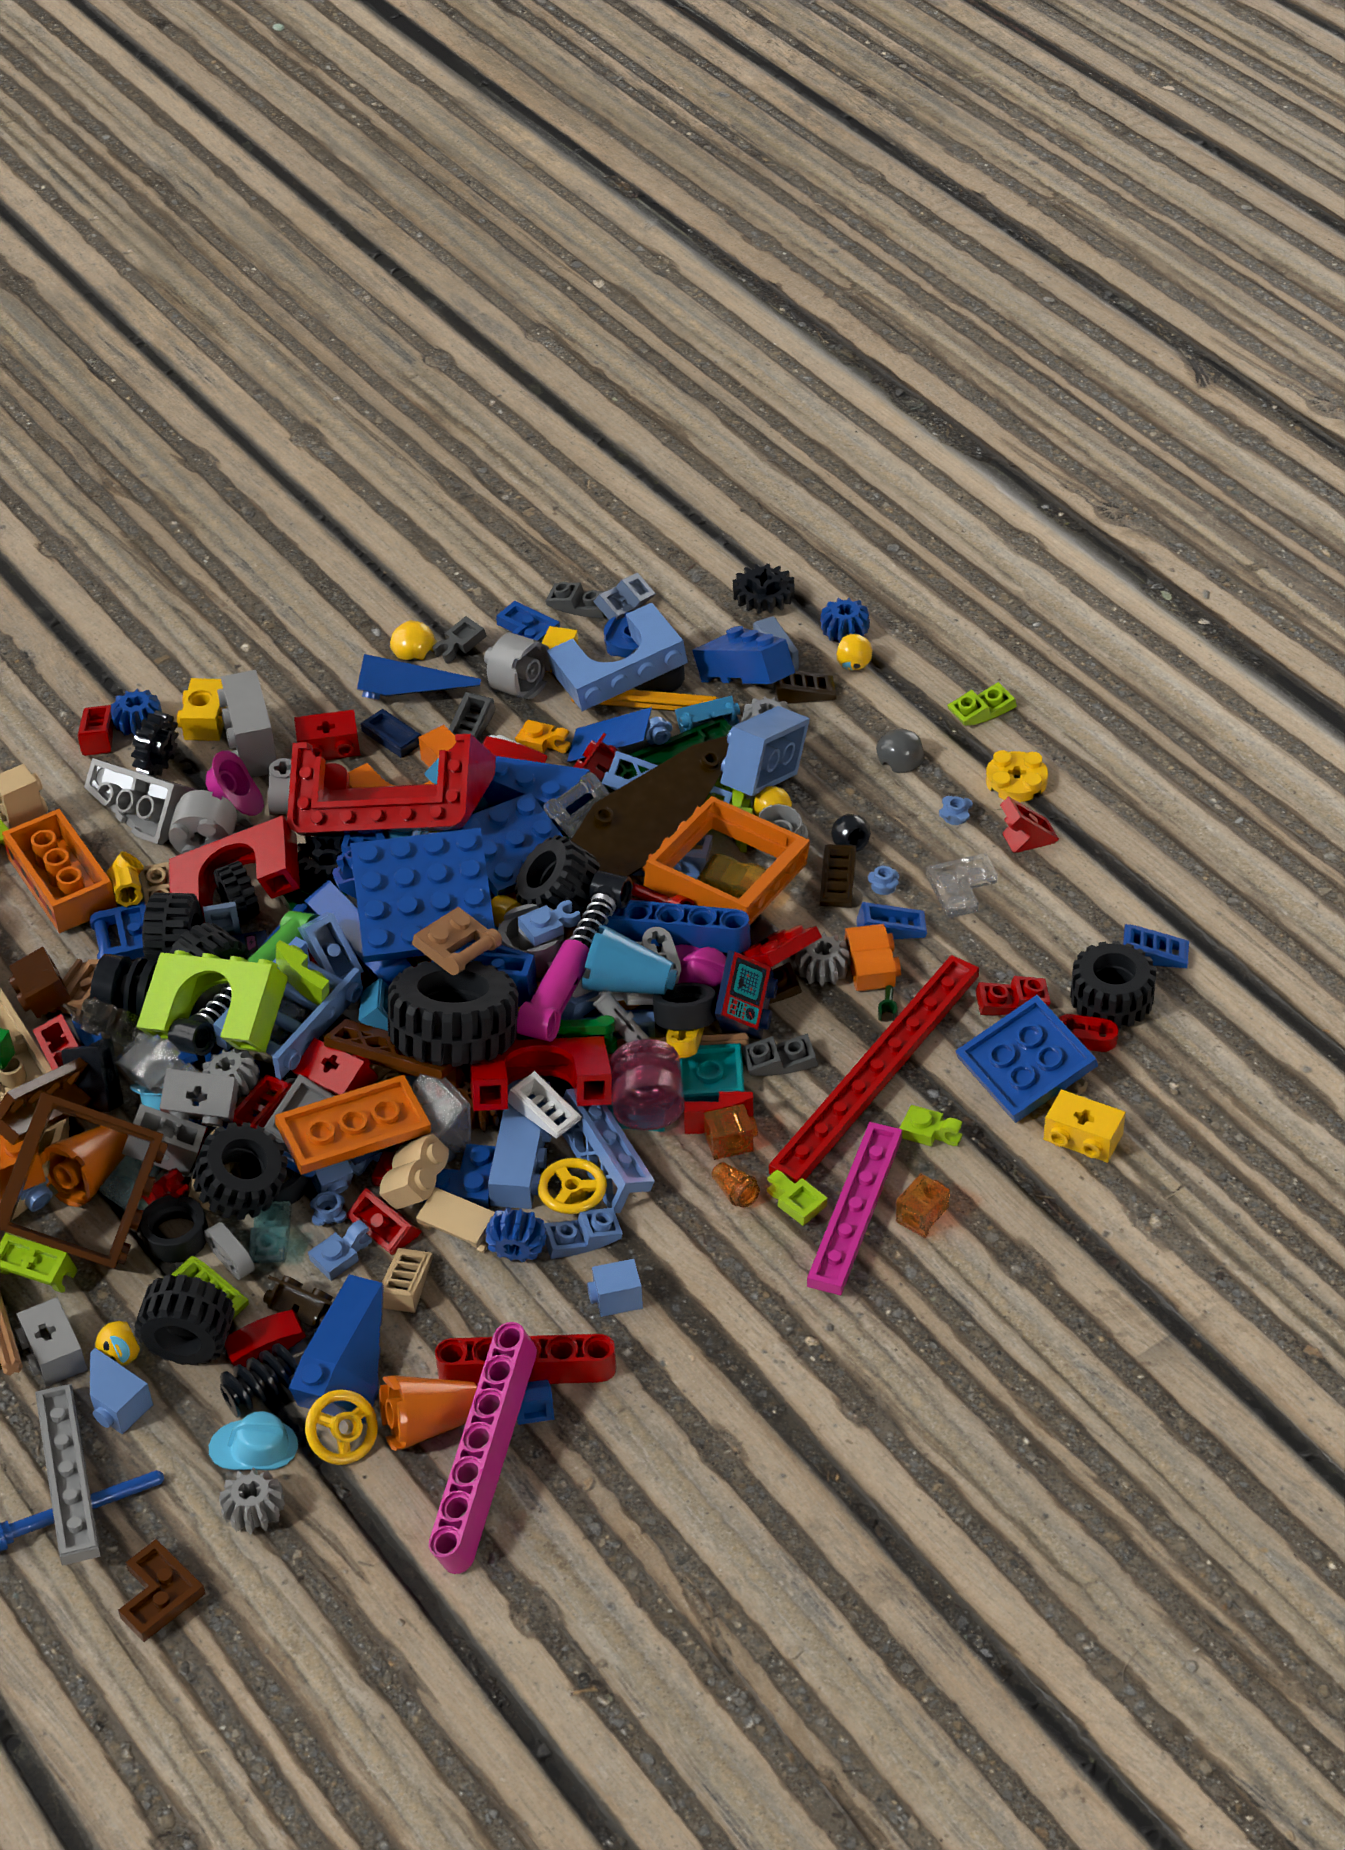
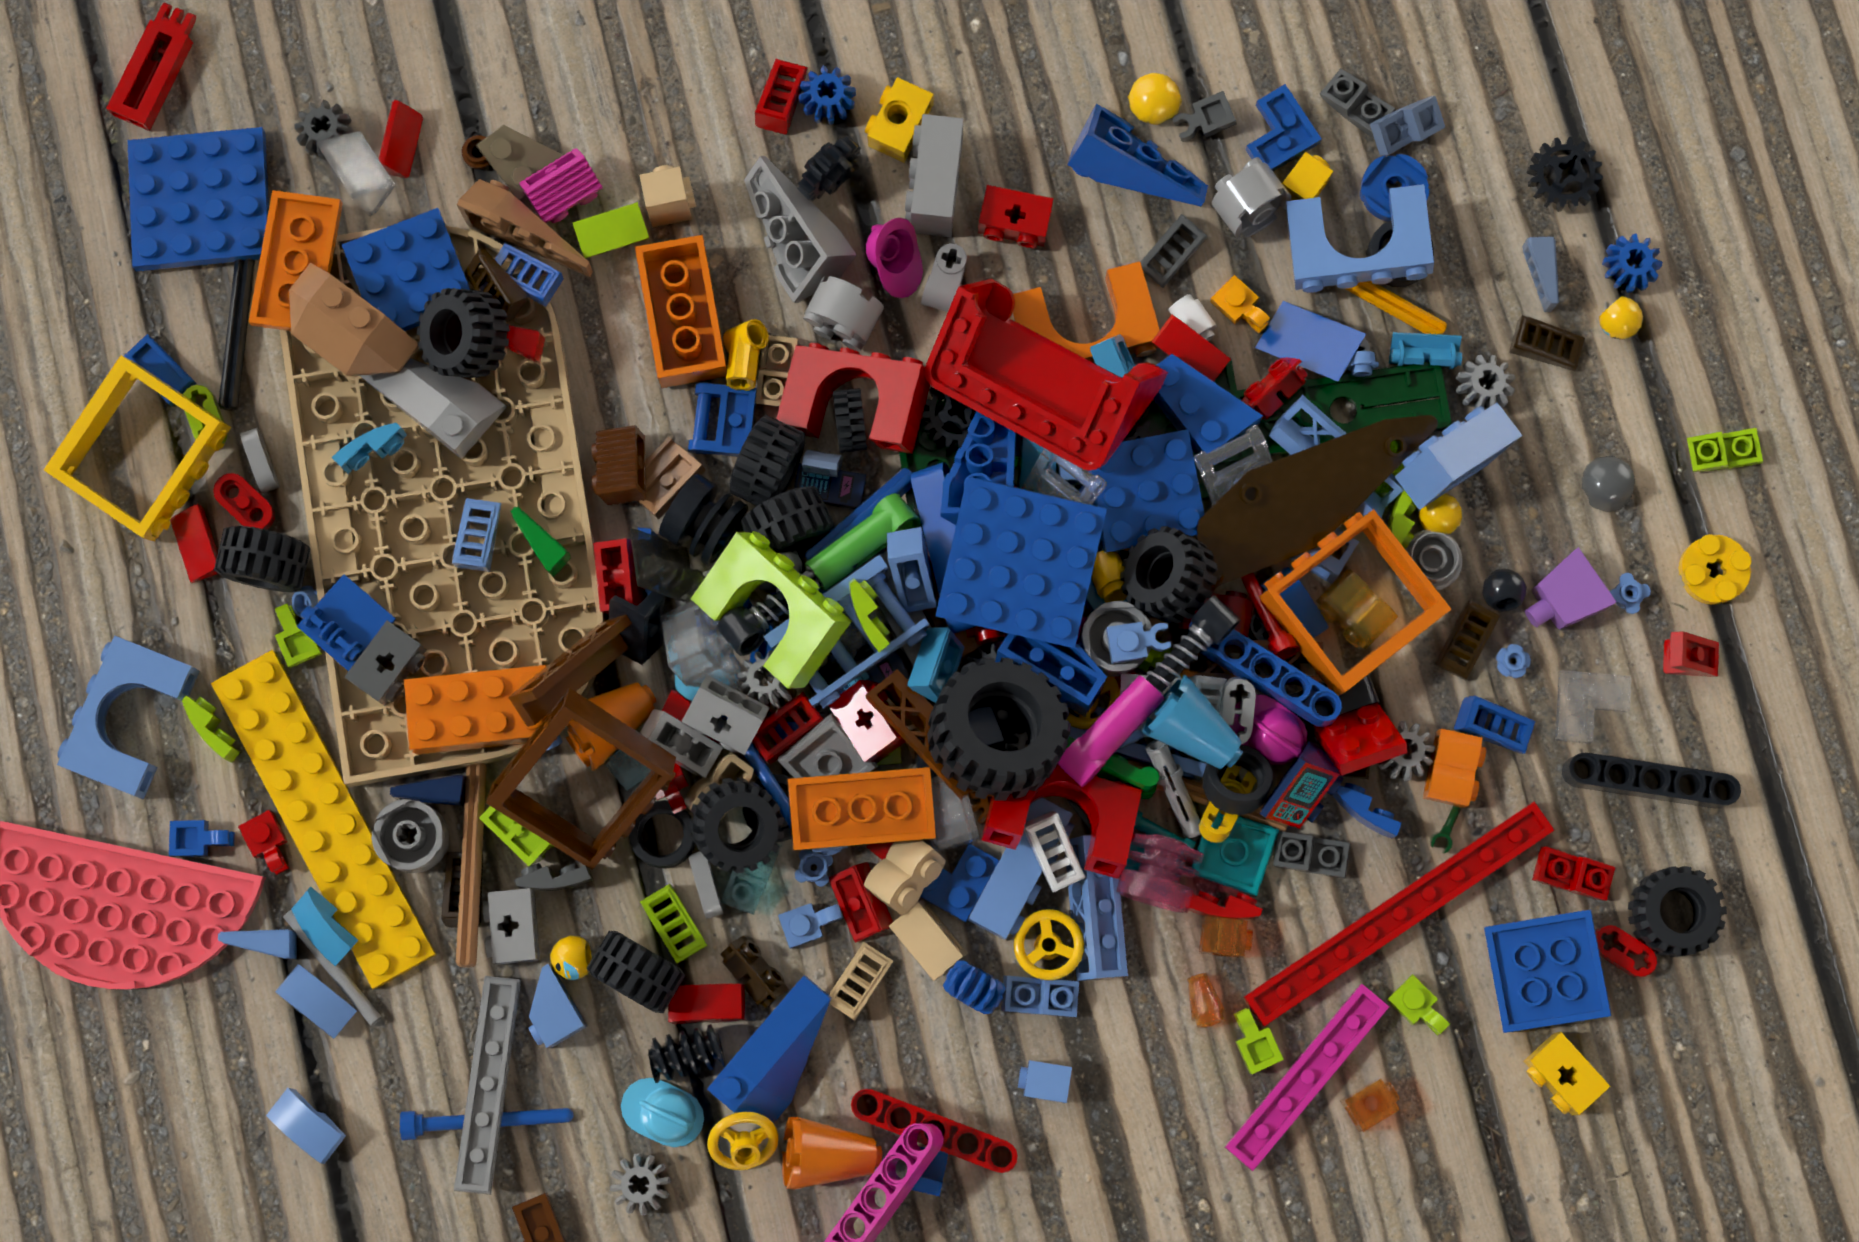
camera: 20 degrees right, 35 degrees up
dark blue tile [360,709,421,758] -> none
medium nougat plate [412,907,502,975] -> none
blue wedge [692,626,795,684] -> none
blue slope [1123,924,1189,968] -> none
none -> dark grey slope [514,863,594,891]
none -> blue slope [1332,783,1402,839]
none -> medium lavender torso [1525,547,1616,630]
none -> black beam [1562,752,1741,809]

